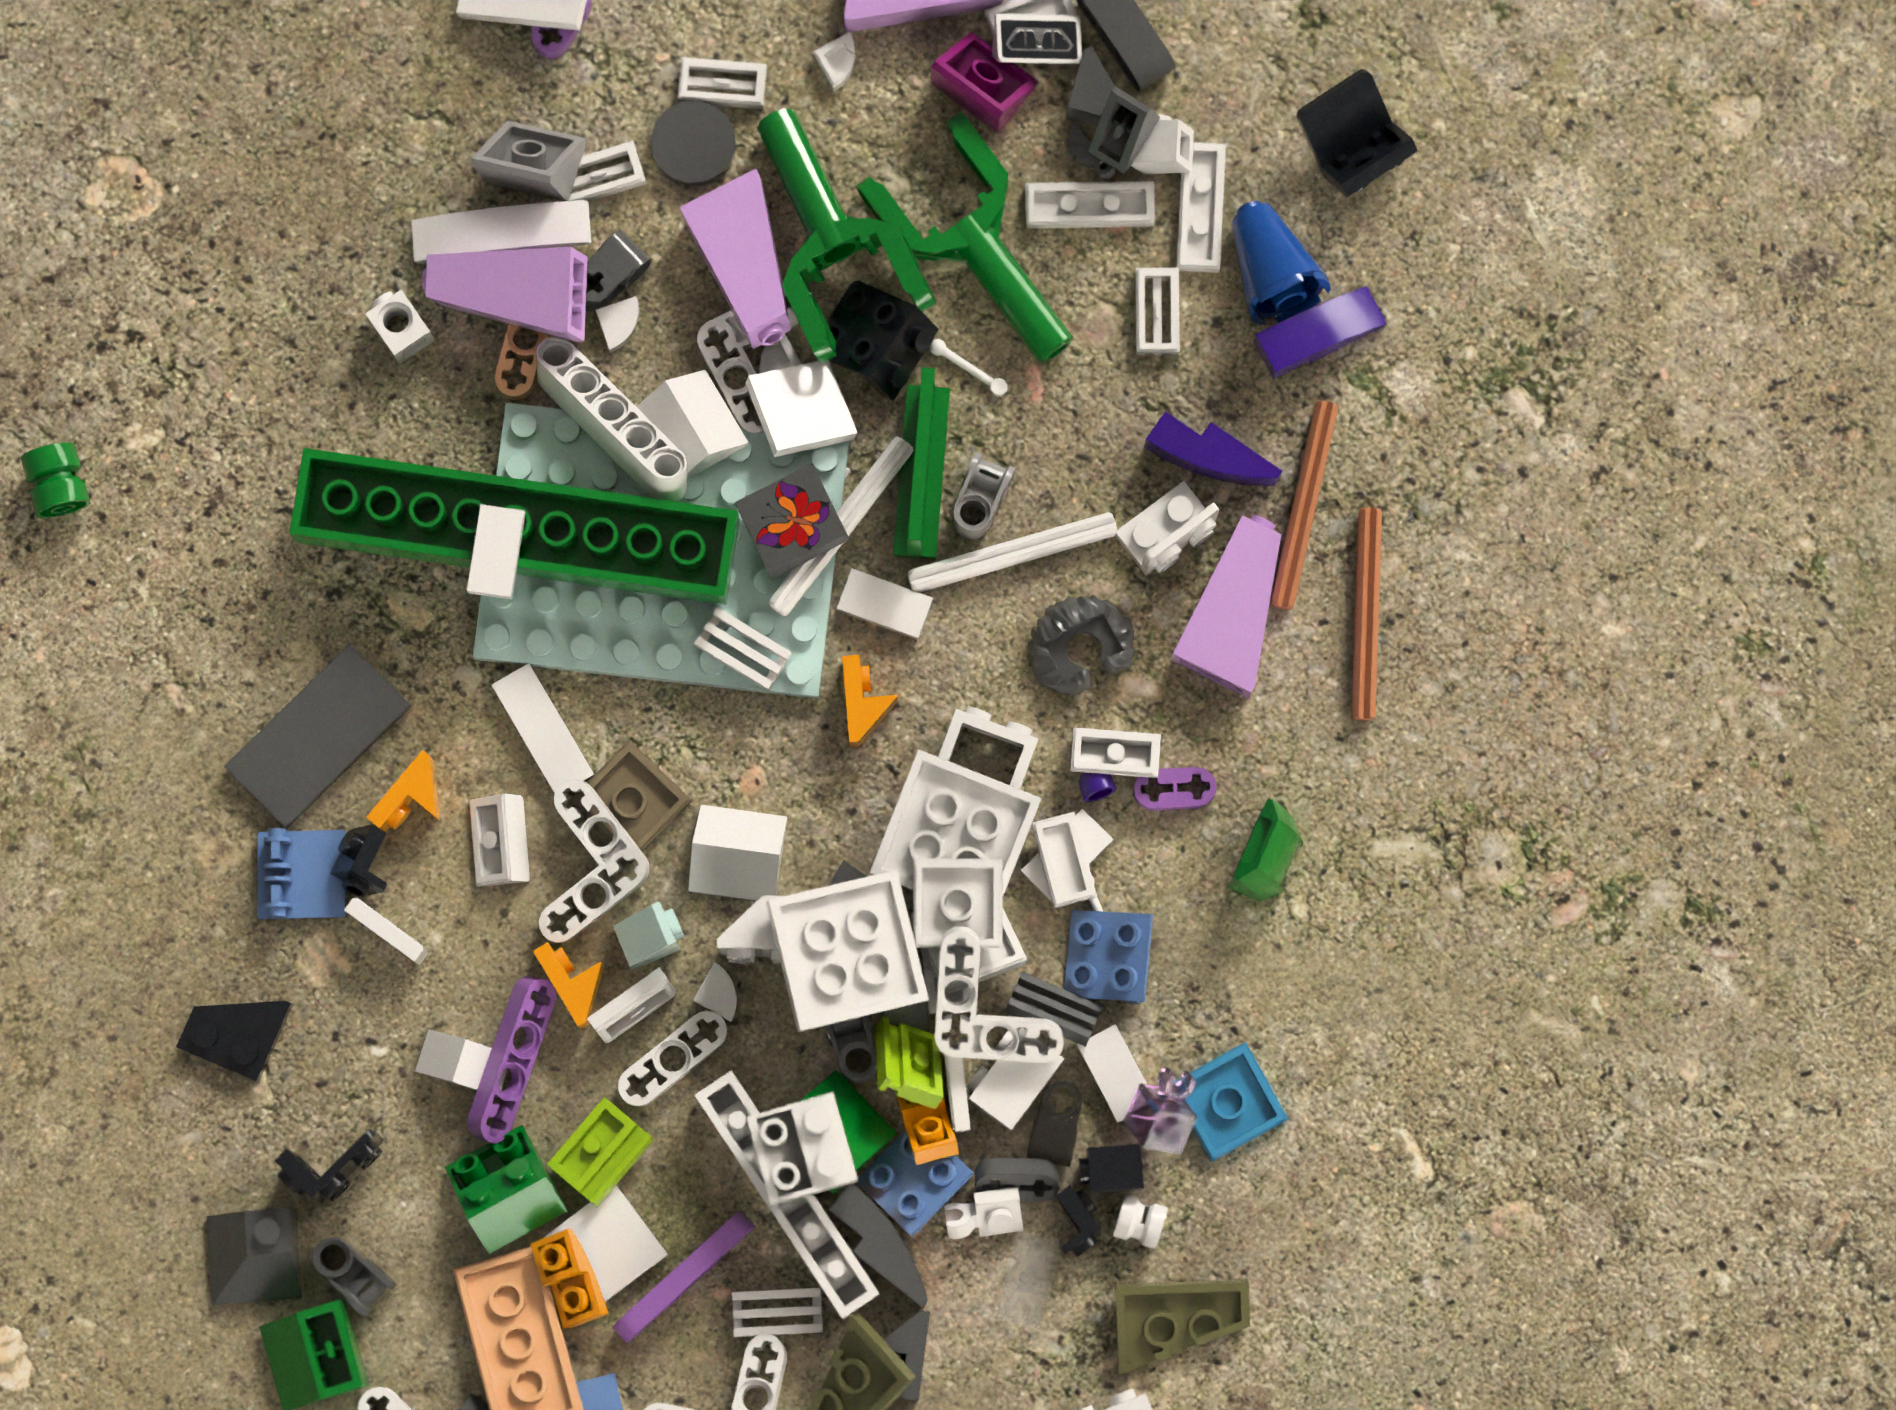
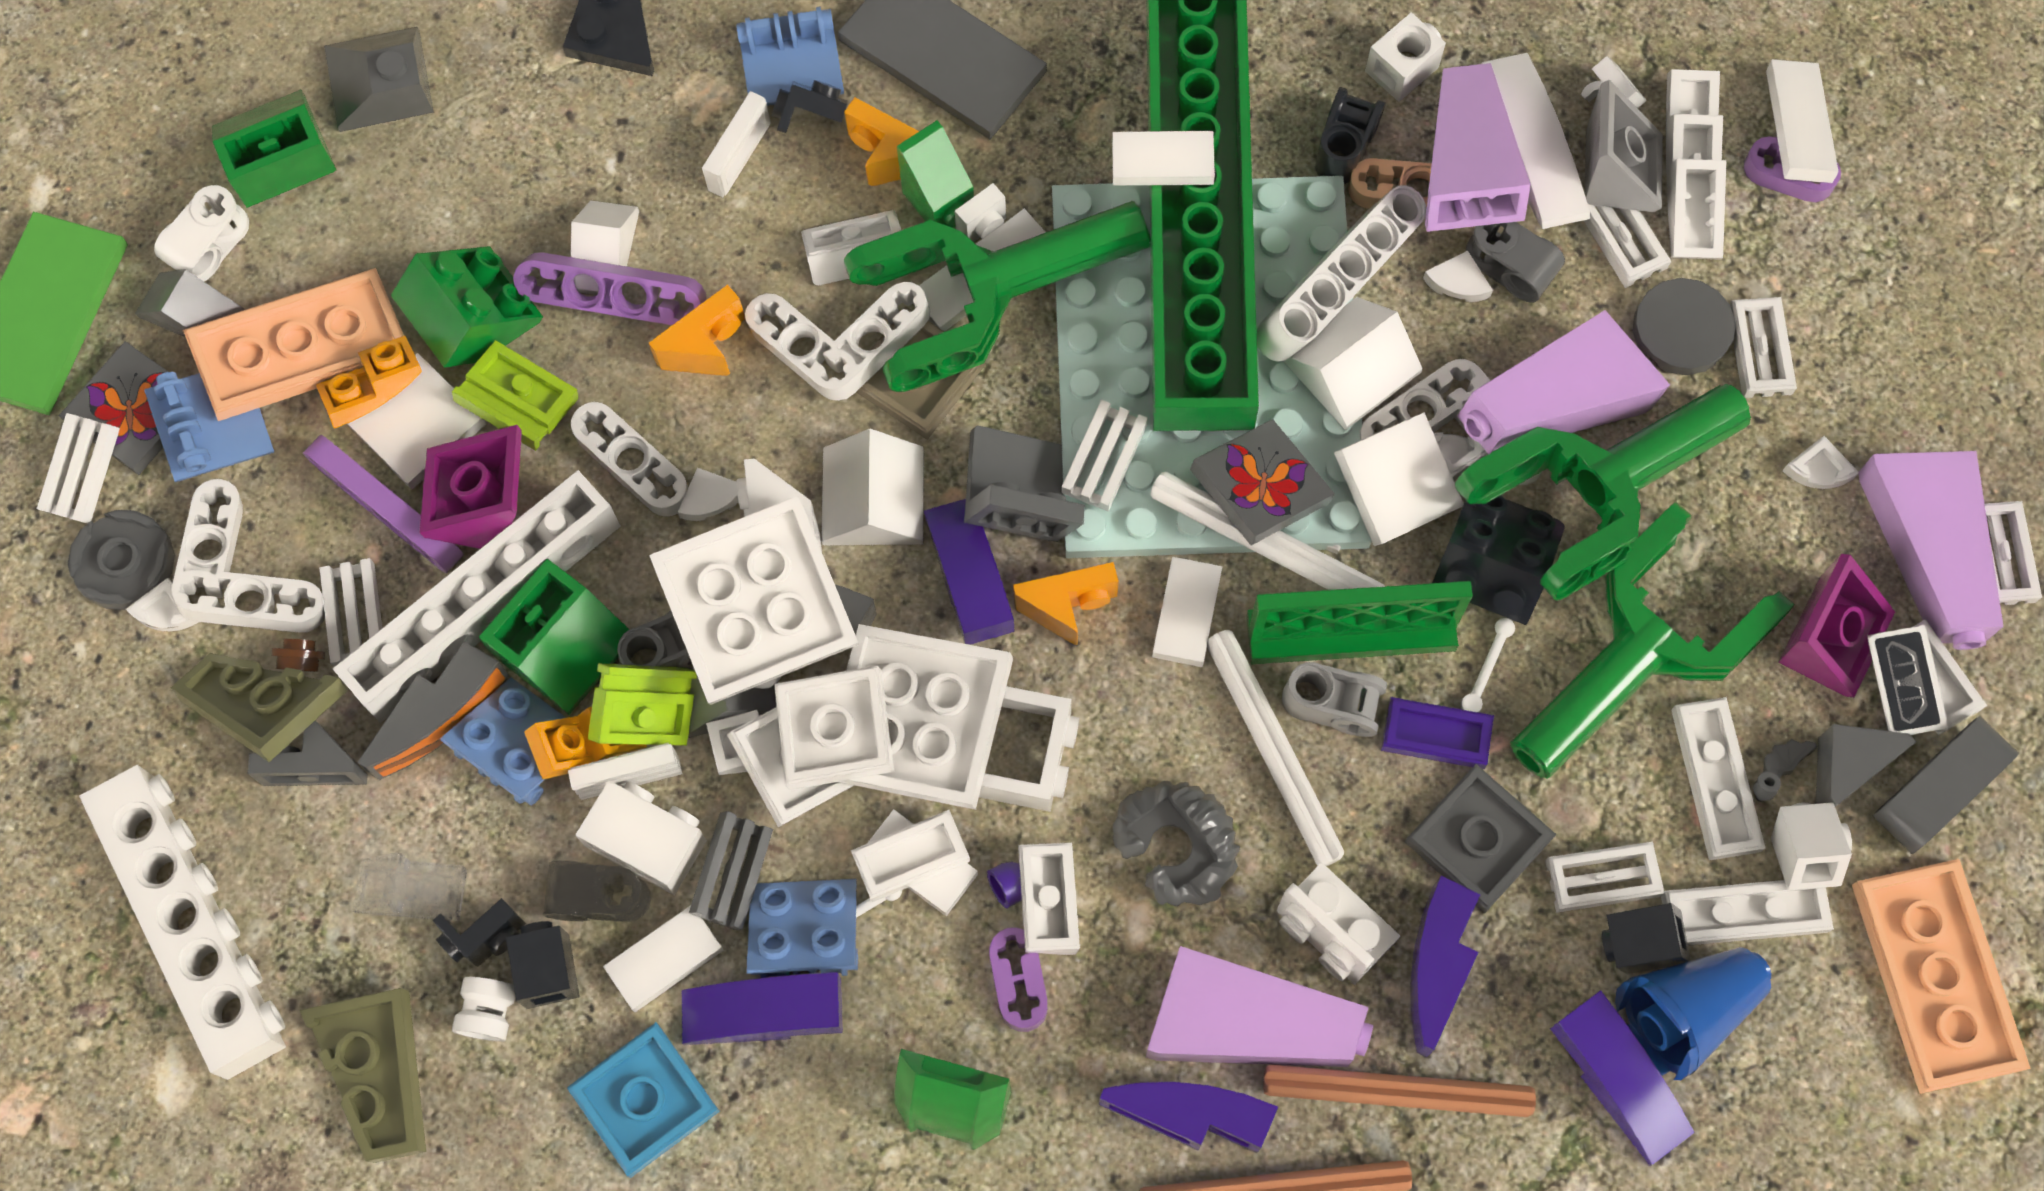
camera: 85 degrees right, 10 degrees down
black bracket [274,1129,384,1203] -> none
dark grey piece [312,1237,397,1318] -> none
white tile [587,967,677,1044] -> none
light aqua slope [613,901,685,970] -> none
white slope [746,1092,858,1204] -> none
white beam [935,926,1064,1063] -> none
white plate [944,1187,1023,1239] -> none
dark grey beam [975,1158,1059,1202] -> none
dark grey slope [1088,87,1160,173] -> none
clear purple brick [1124,1067,1197,1155] -> none
black bracket [1296,69,1418,197] -> none
none -> reddish brown plate [271,638,325,672]
none -> magenta slope [419,425,522,549]
none -> dark purple slope [682,972,843,1045]
none -> green piece [844,201,1151,392]
none -> slope [897,120,974,228]
none -> dark purple slope [924,499,1015,645]
none -> white plate [955,183,1006,242]
none -> dark grey bracket [964,425,1085,542]
none -> dark purple slope [1099,1082,1278,1153]
none -> black piece [1315,87,1386,184]
none -> dark purple tile [1381,697,1494,770]
none -> dark grey tile [1405,764,1557,914]
none -> white tile [1581,56,1647,108]
none -> black brick [1602,903,1691,974]
none -> white slope [1666,69,1726,260]
none -> light nougat tile [1852,859,2031,1094]

